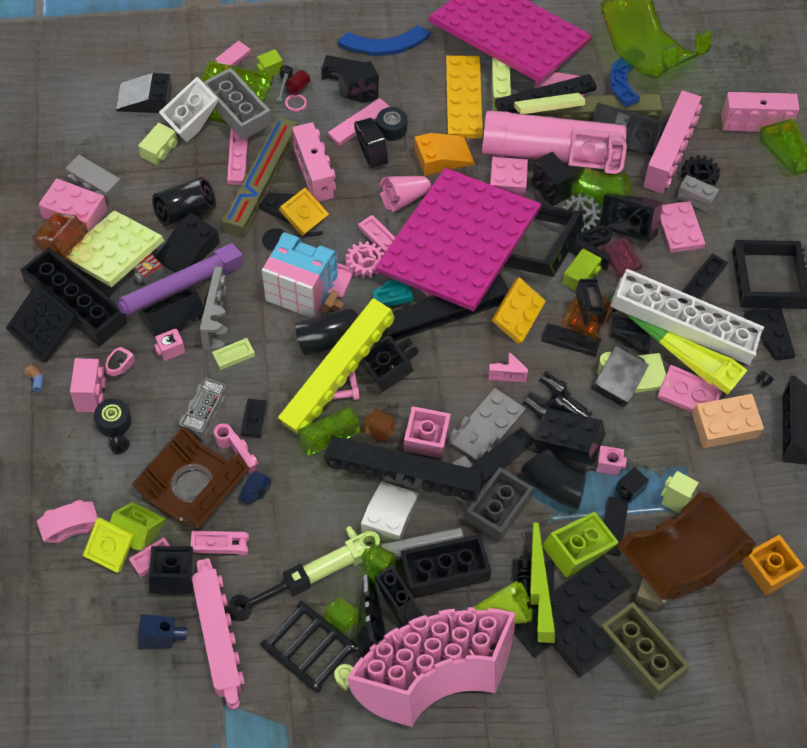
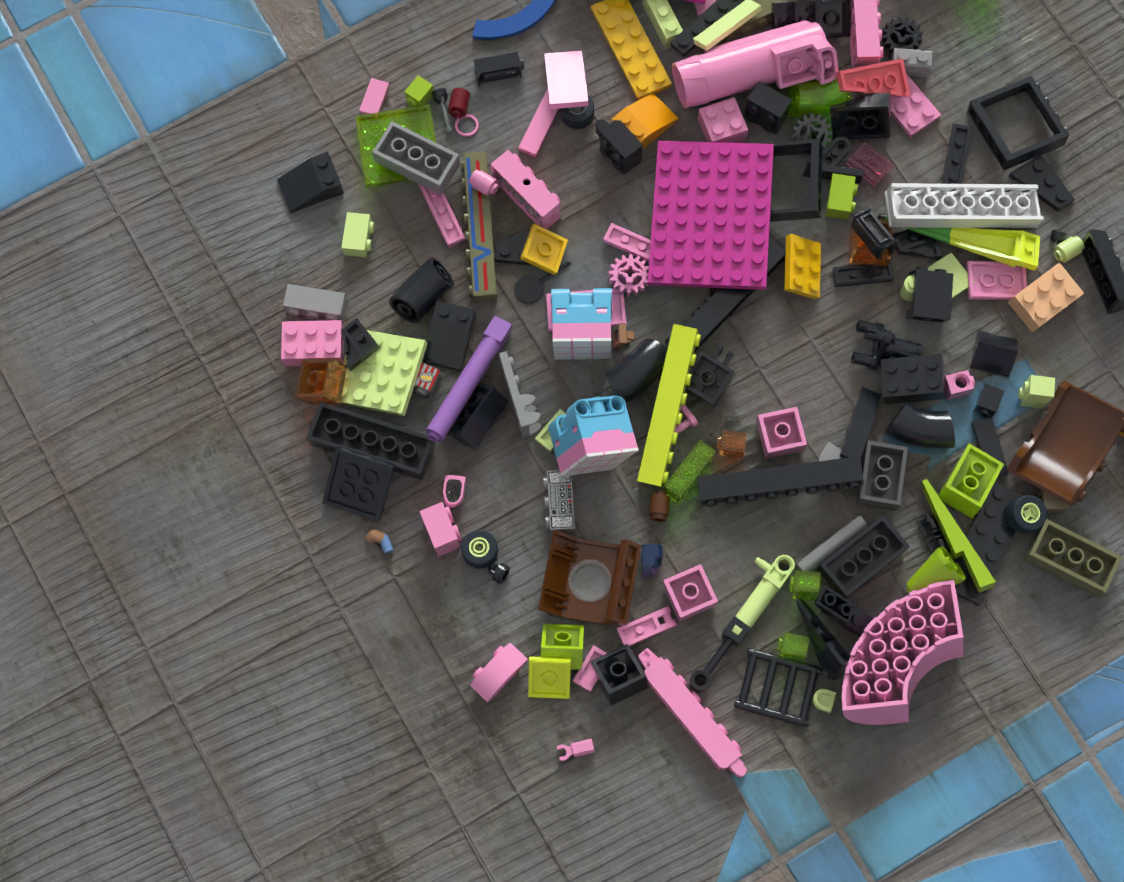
camera: 20 degrees left, 15 degrees up
dark blue torso [138,614,187,649] -> none
bright pink brick [154,328,185,361] -> none
white slope [159,77,219,142] -> none
bright pink plate [214,423,258,475] -> none
black plate [241,398,267,438] -> none
black slope [339,61,379,103] -> none
black beam [354,118,388,168] -> none
white slope [361,481,419,543] -> none
teal wing [372,279,413,307] -> none
bright pink cone [380,176,431,212] -> none
light grey hinge [448,388,526,462] -> none
bright pink slope [488,353,528,382] -> none
black brick [553,613,615,678] -> none
none -> black wing [341,318,380,371]
none -> bright pink brick [469,170,499,197]
none -> tile [545,51,588,109]
none -> piece [548,396,638,477]
none -> bright pink bar [557,739,595,761]
none -> black hinge [595,119,643,175]
none -> reddish brown brick [649,491,670,522]
none -> bright pink brick [662,564,718,622]
none -> coral wing [836,58,911,97]
none -> black slope [970,330,1018,377]
none -> black wheel [1005,495,1047,533]
none -> yellowish green brick [1054,236,1084,263]

